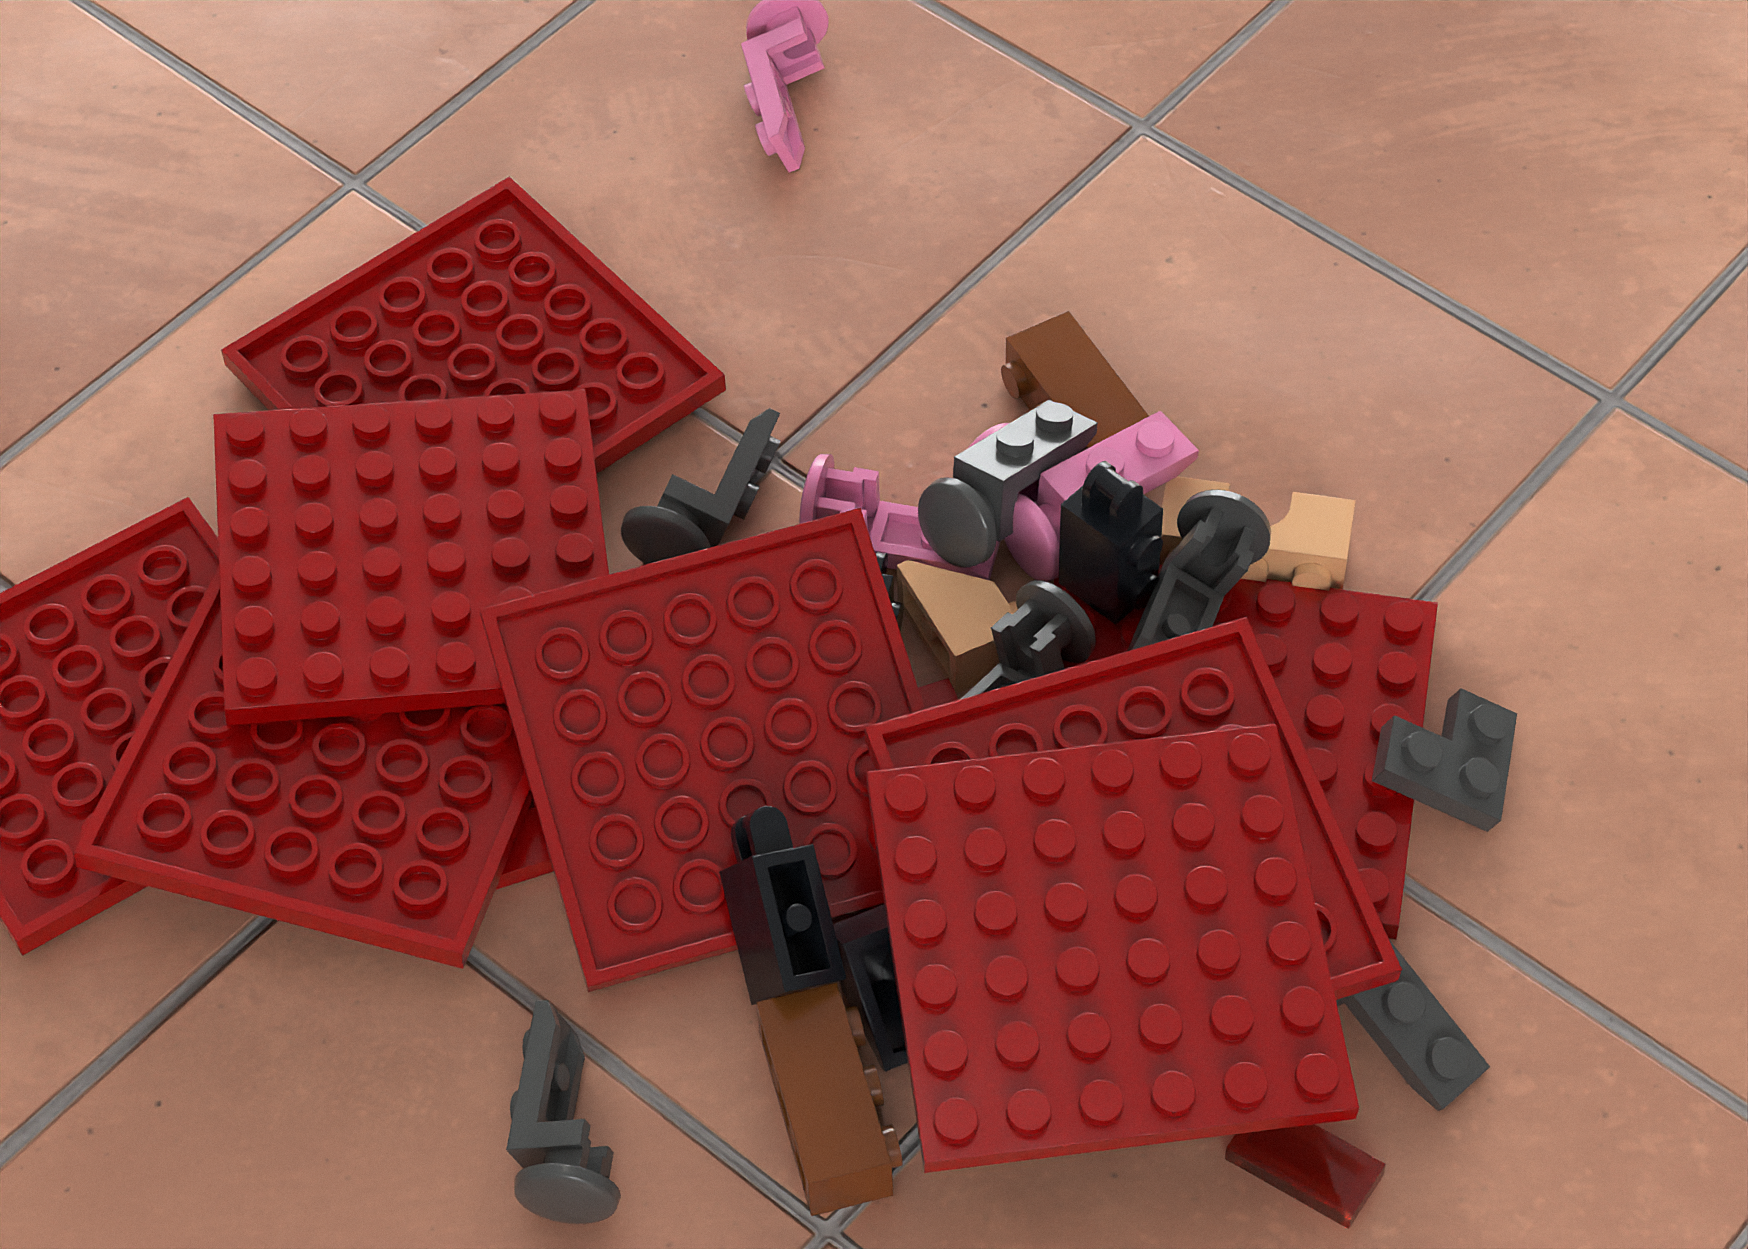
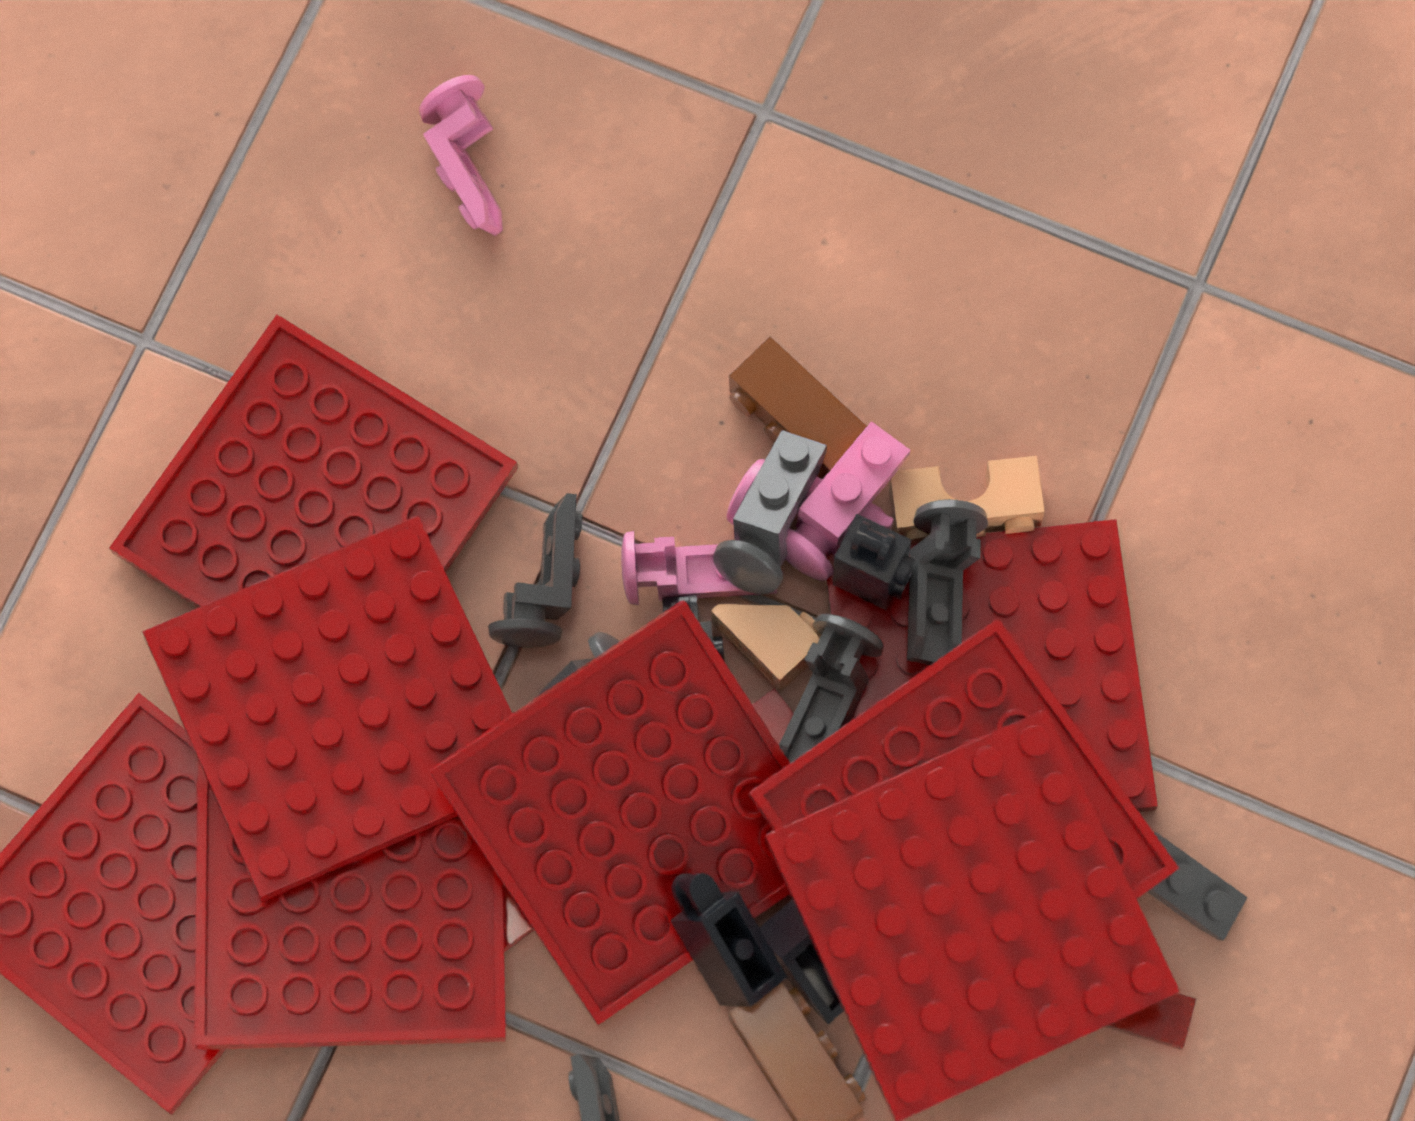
camera: 15 degrees left, 20 degrees up
dark grey plate [1372,688,1517,832] -> none

